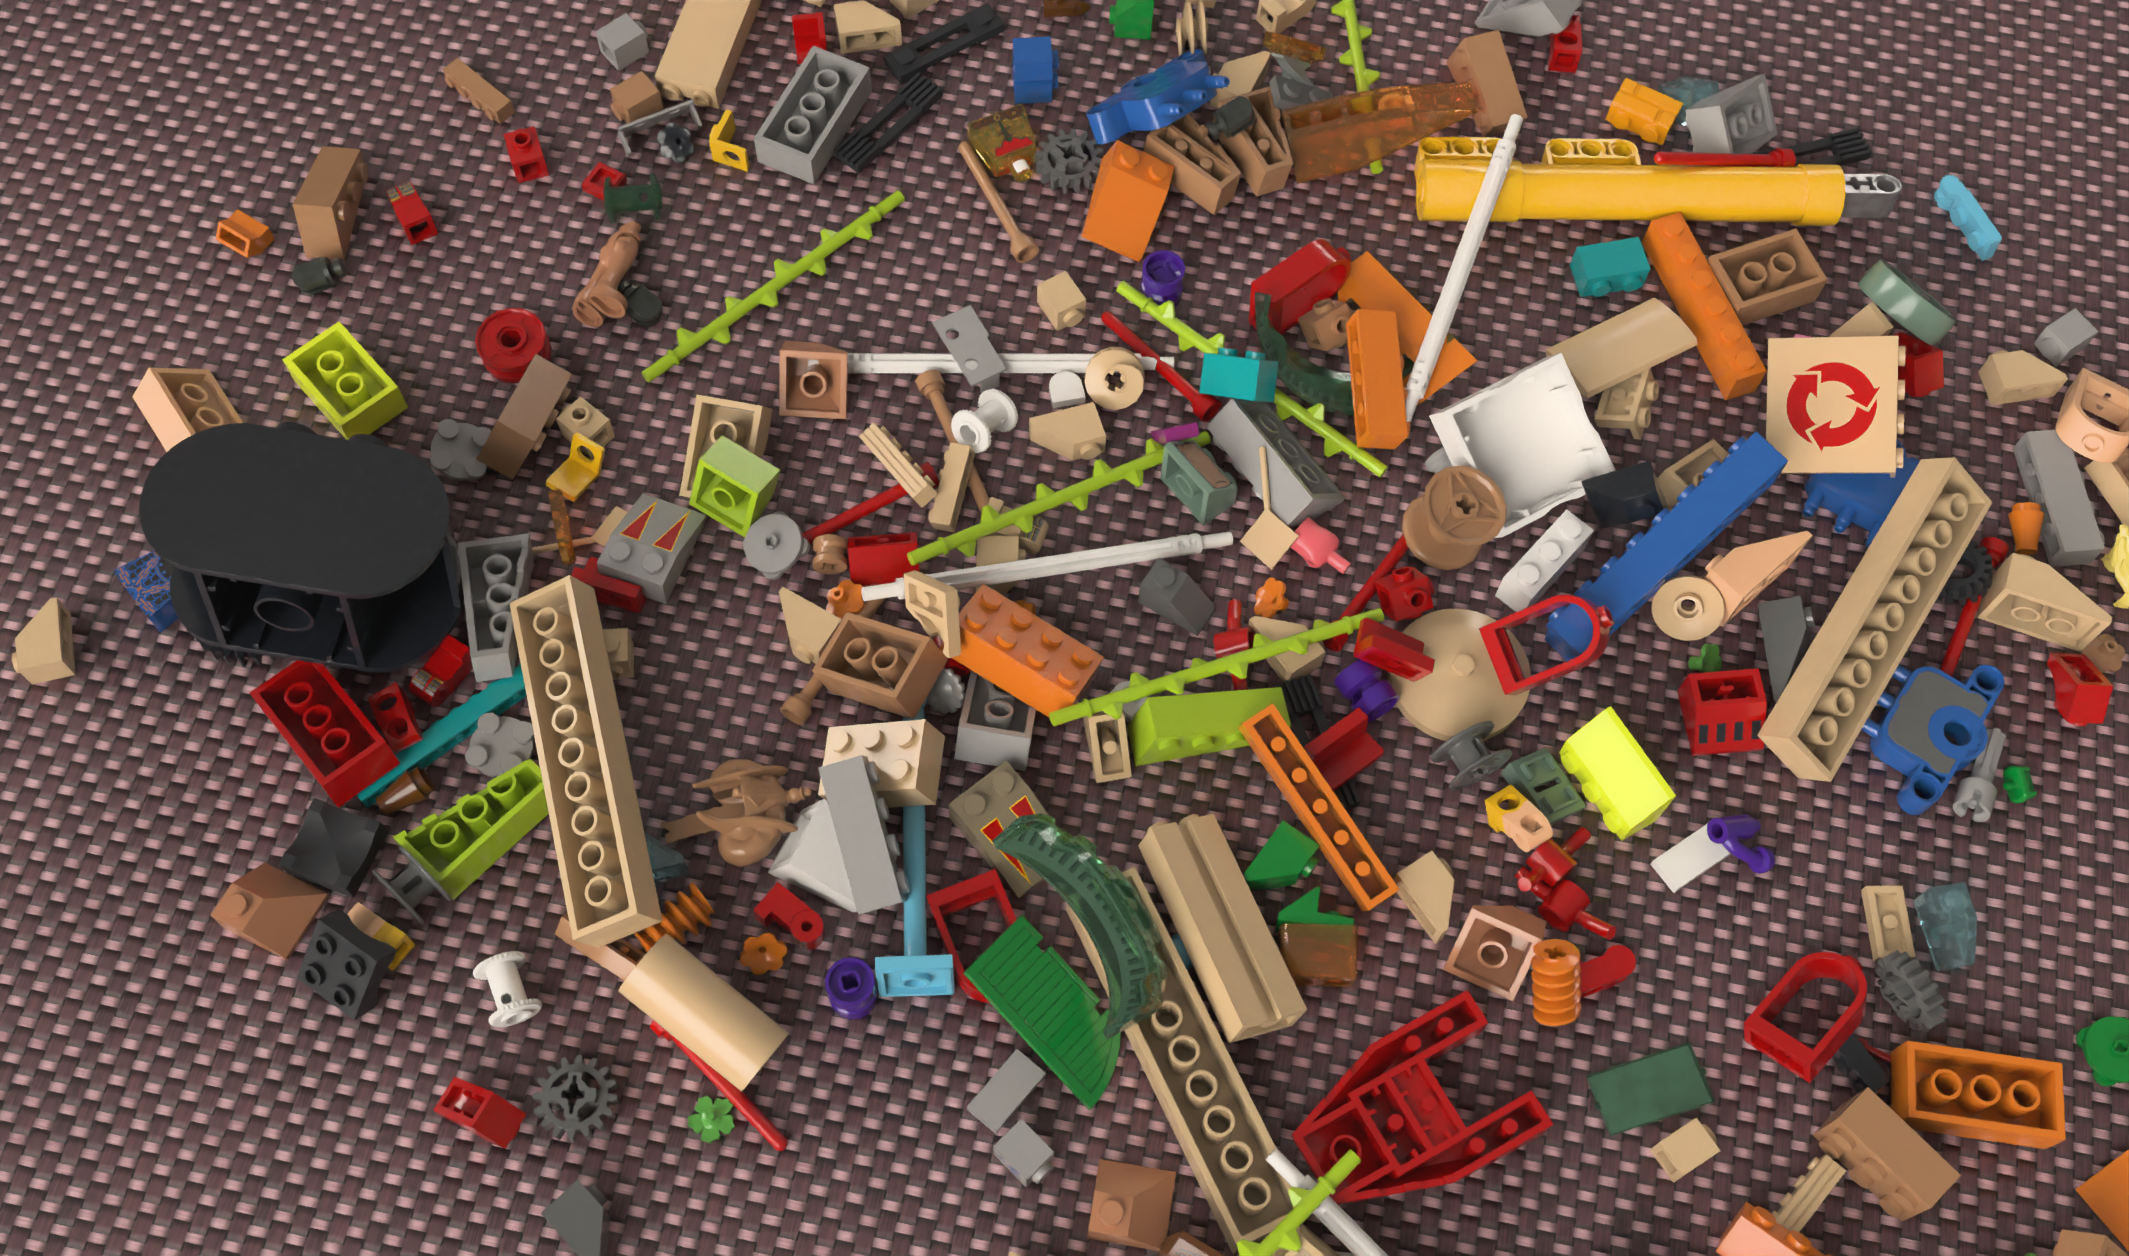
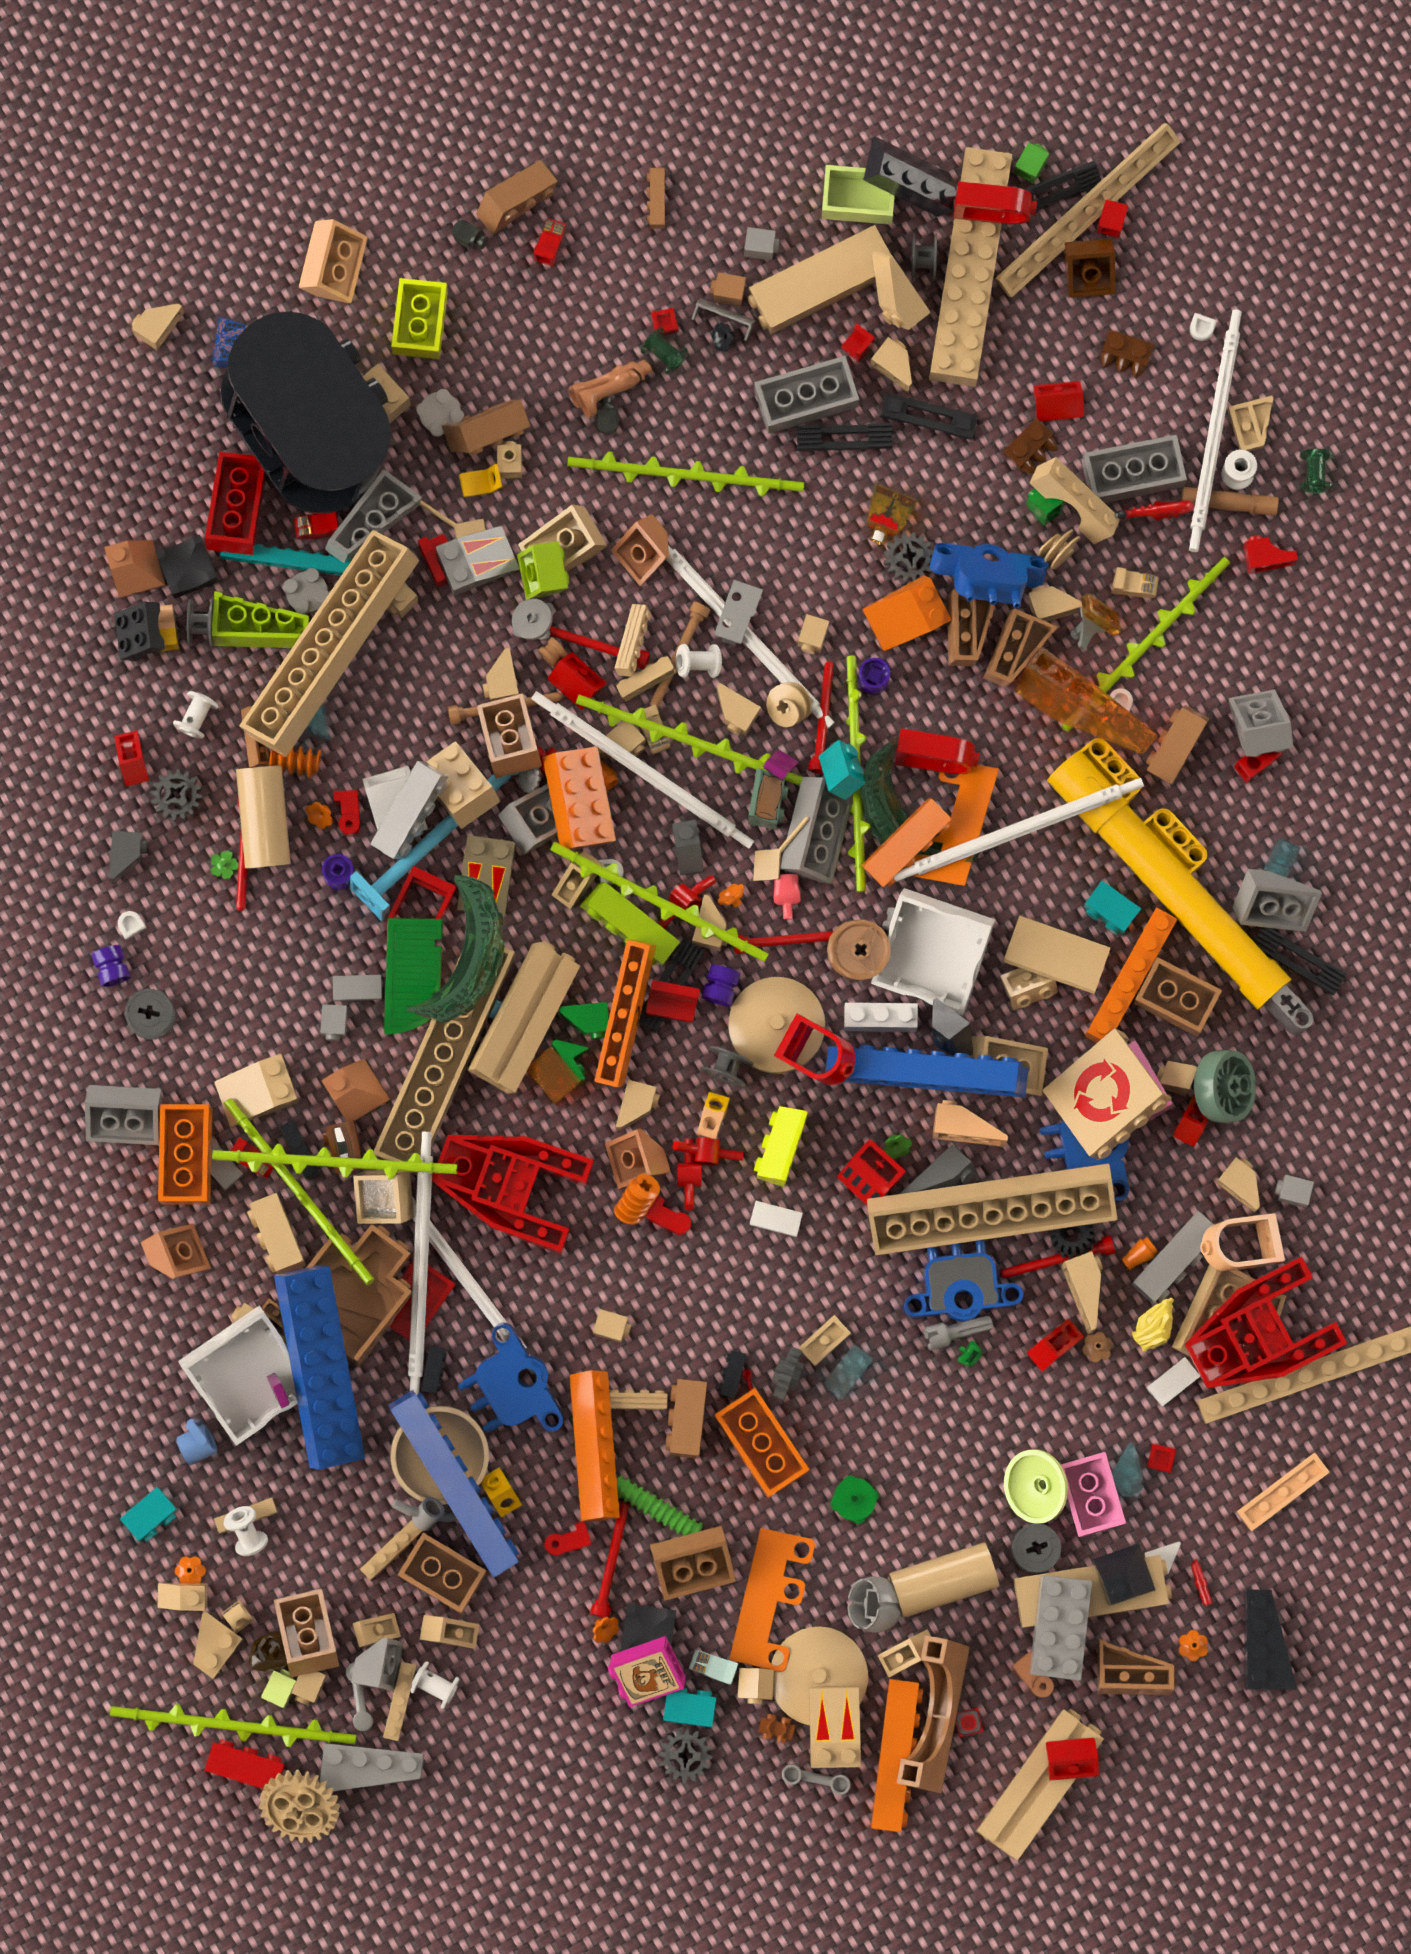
camera: 50 degrees right, 15 degrees up
orange piece [216,209,275,258] -> none
red leg [367,682,424,754] -> none
reddish brown cone [375,766,435,816] -> none
red wheel [475,308,552,383] -> none
red brick [503,126,549,183] -> none
clear orange tile [548,489,576,565] -> none
medium nougat hair [660,759,812,867] -> none
yellow bracket [709,109,750,172] -> none
orange plant [826,579,865,619] -> none
tan wing [904,570,961,658] -> none
medium nougat piece [958,141,1039,263] -> none
blue piece [1013,36,1059,104] -> none
white tile [1049,371,1085,408] -> none
pearl dark grey arm [1206,96,1256,140] -> none
dark grey hinge [1269,75,1353,123] -> none
medium nougat brick [1298,298,1354,351] -> none
red panel [1353,617,1435,682] -> none
red brick [1374,566,1434,622] -> none
sand green piece [1501,747,1586,825] -> none
clear green piece [1586,1042,1715,1137] -> none
light orange brick [1605,78,1684,145] -> none
tan dish [1652,575,1725,641] -> none
red piece [1654,148,1796,167] -> none
dark purple plant [1707,814,1775,874] -> none
red window [1744,952,1867,1083] -> none
medium azure hinge [1934,174,2002,261] -> none

